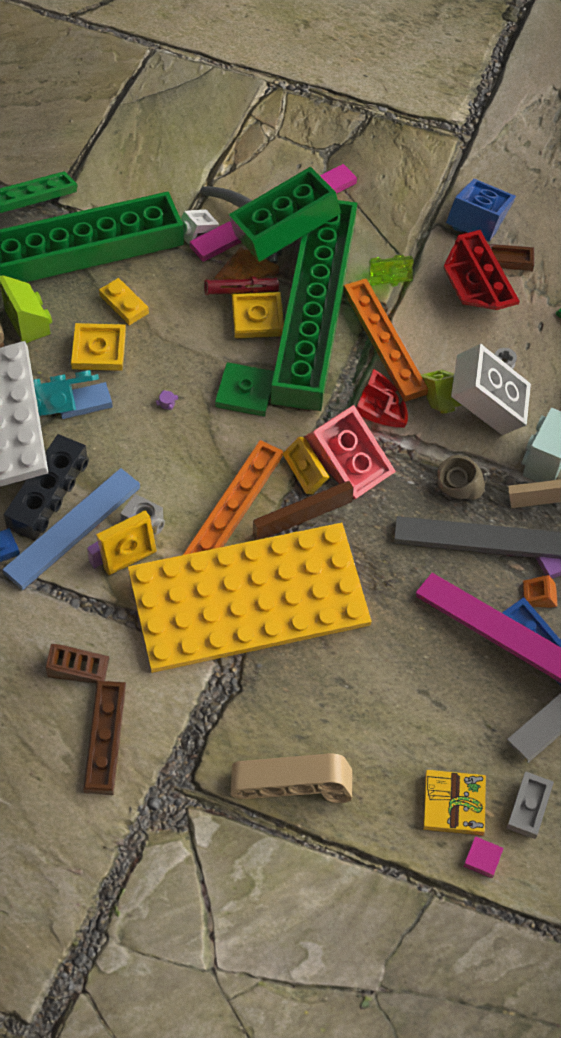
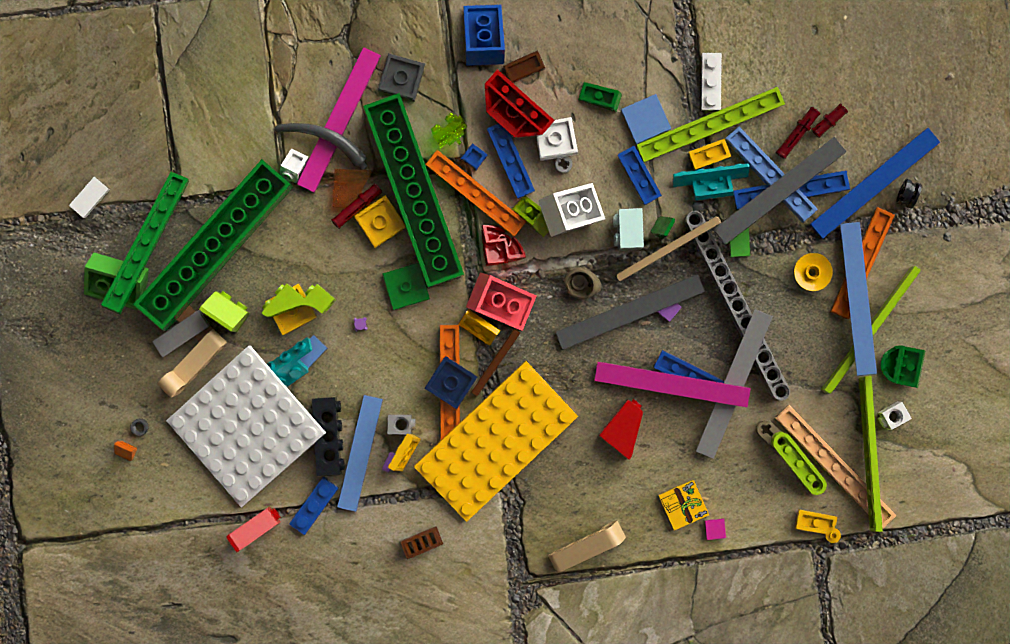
camera: 25 degrees left, 30 degrees up
reddish brown tile [83,681,126,795] -> none
yellow plate [99,278,149,326] -> none
green brick [228,166,341,262] -> none
light grey plate [507,771,554,839] -> none
orange slope [523,575,557,608] -> none
none -> lime arch [262,284,336,318]
none -> dark grey tile [378,53,425,101]
none -> dark blue plate [425,356,478,409]
none -> blue tile [461,143,488,171]
none -> blue plate [487,123,535,199]
none -> white tile [536,117,578,161]
none -> red slope [598,399,643,460]

